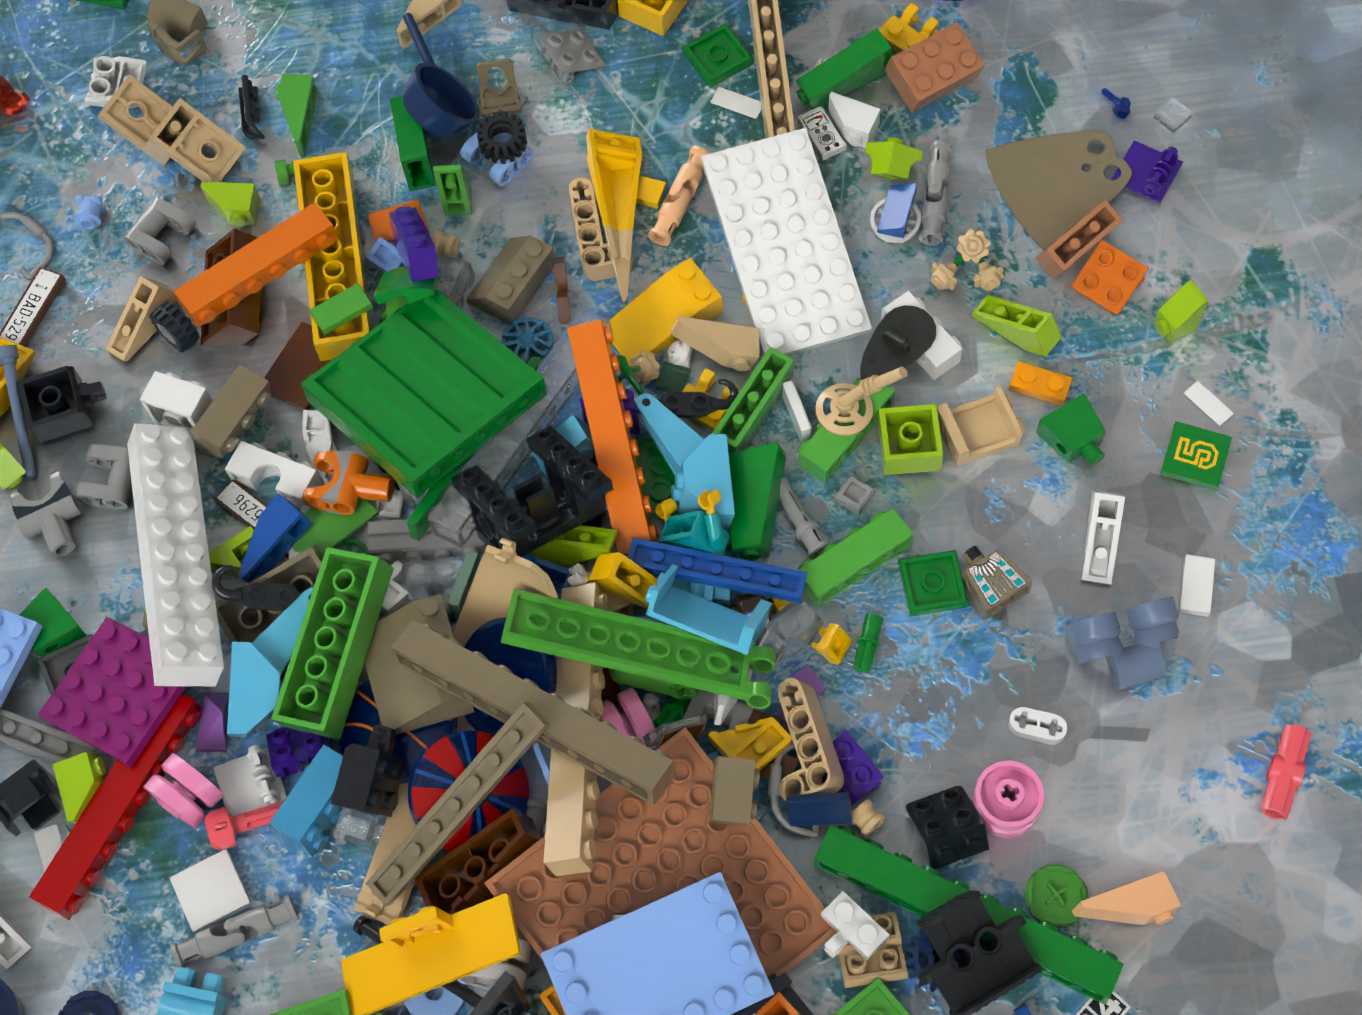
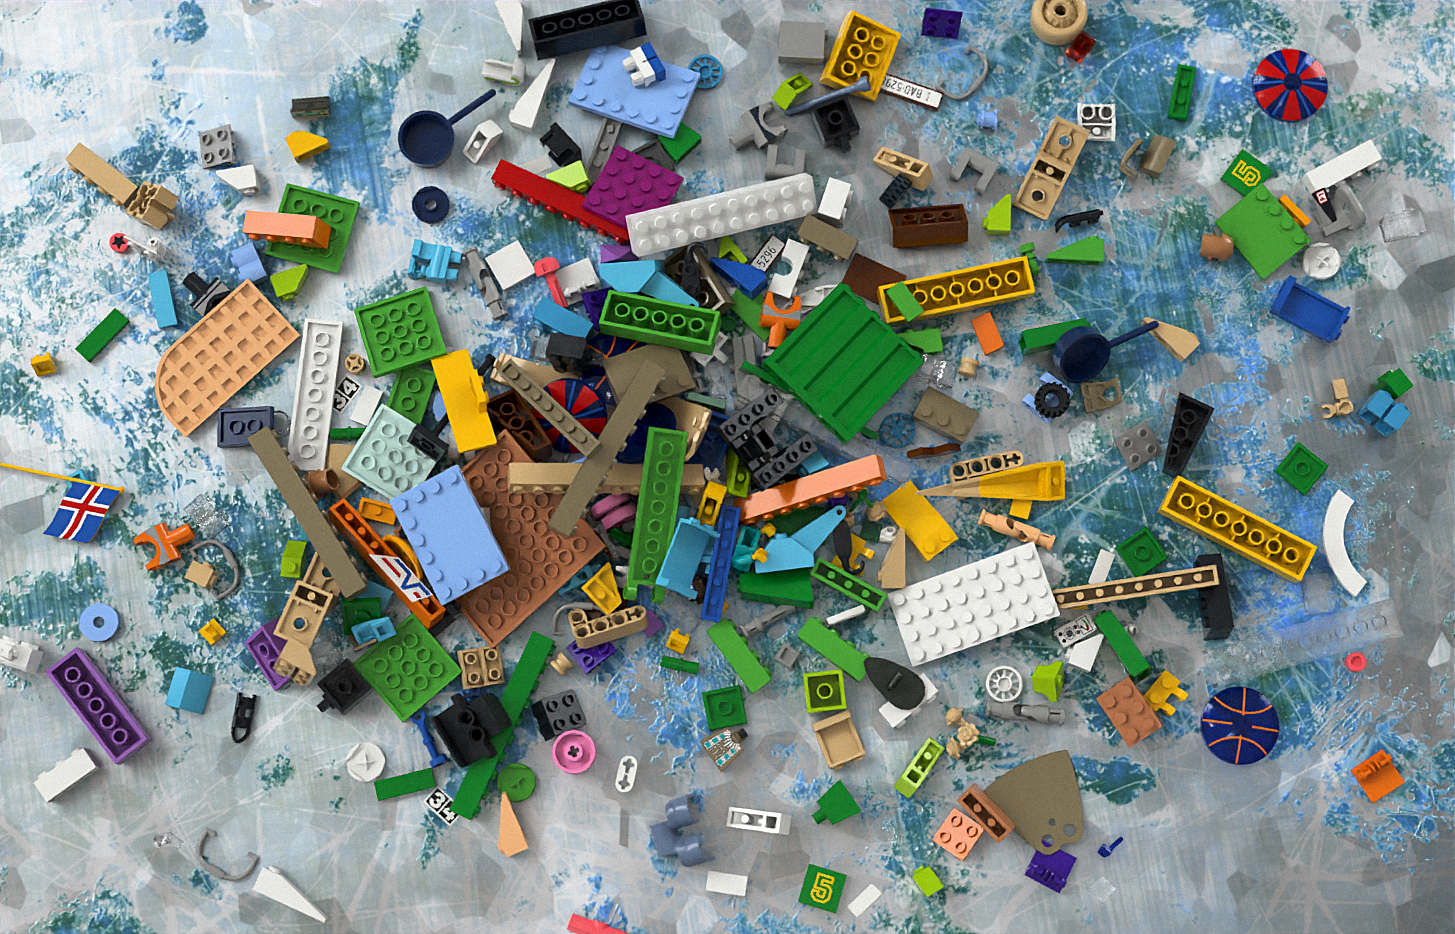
camera: 80 degrees right, 15 degrees up
bright pink wheel [143,753,224,829] -> none
orange brick [173,202,337,328] -> none
light blue slope [364,237,405,273] -> none
green slope [374,267,442,305] -> none
dark purple brick [389,206,440,282] -> none
bright green slope [433,165,472,216] -> none
dark tan brick [708,756,760,826] -> none
dark blue tile [786,792,853,826] -> none
tan dish [816,367,907,436] -> none
white plate [821,891,890,960] -> none
slope [877,183,917,238] -> none
light orange plate [1009,361,1073,406] -> none

